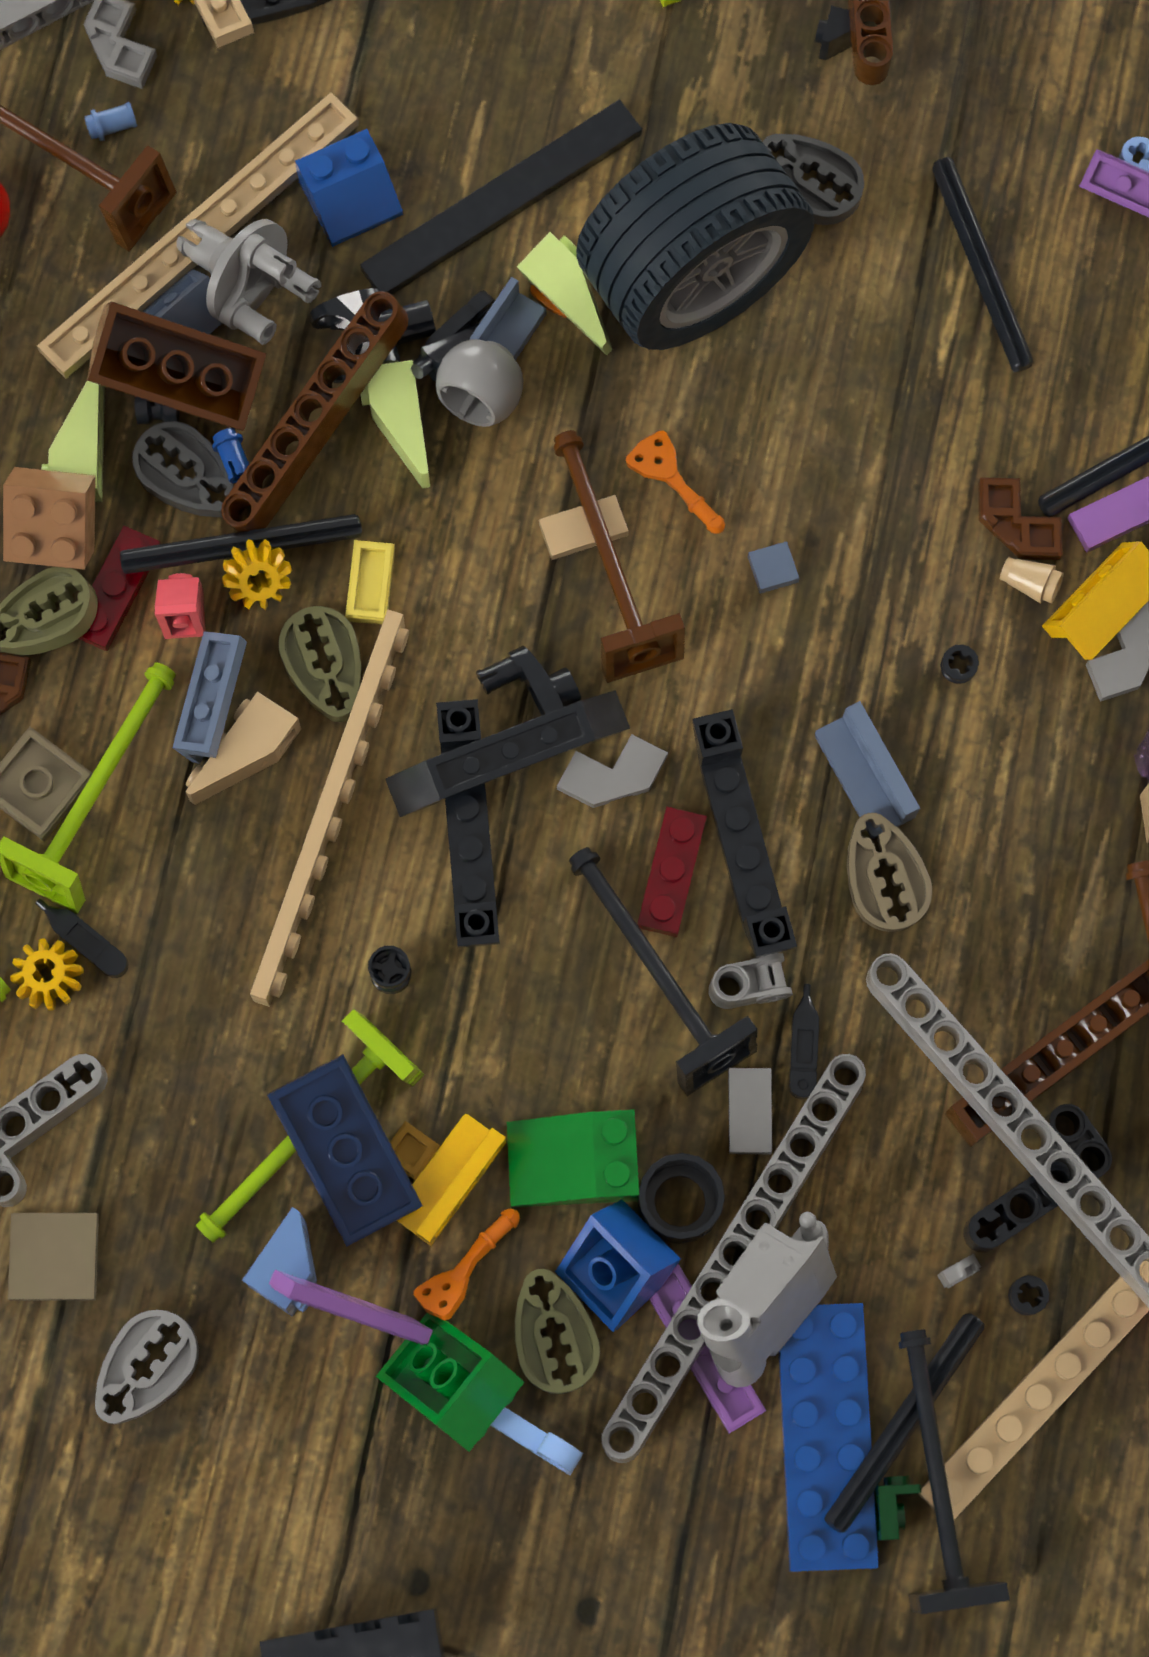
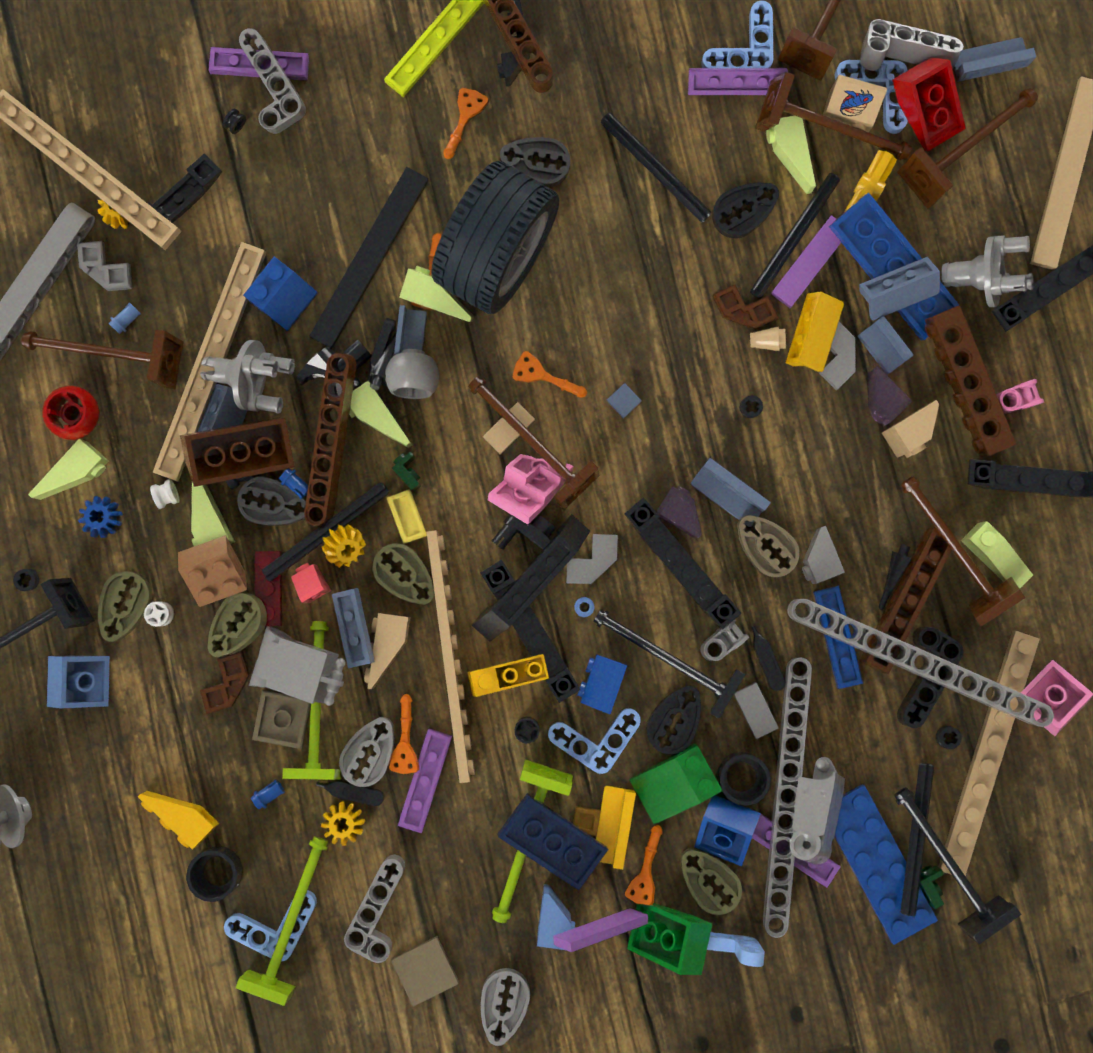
camera: 25 degrees left, 10 degrees up
dark red plate [637,806,707,937] -> none
light grey tile [937,1254,981,1289] -> none
none -> white wheel [150,479,179,509]
none -> light grey piece [249,626,346,706]
none -> light grey piece [339,717,395,787]
none -> orange piece [389,694,419,774]
none -> dark green bracket [392,452,421,493]
none -> medium lavender tile [398,728,452,833]
none -> orange piece [443,88,488,159]
none -> yellow slope [467,654,549,697]
none -> bright pink slope [488,454,573,524]
none -> light blue beam [548,708,640,774]
none -> medium blue pin [574,597,594,617]
none -> blue slope [577,654,627,714]
none -> black piece [646,685,701,754]
none -> clear purple slope [656,486,702,540]
none -> black piece [712,182,779,239]
none -> light grey slope [802,526,845,584]
none -> blue tile [813,586,863,689]
none -> black piece [879,544,912,610]

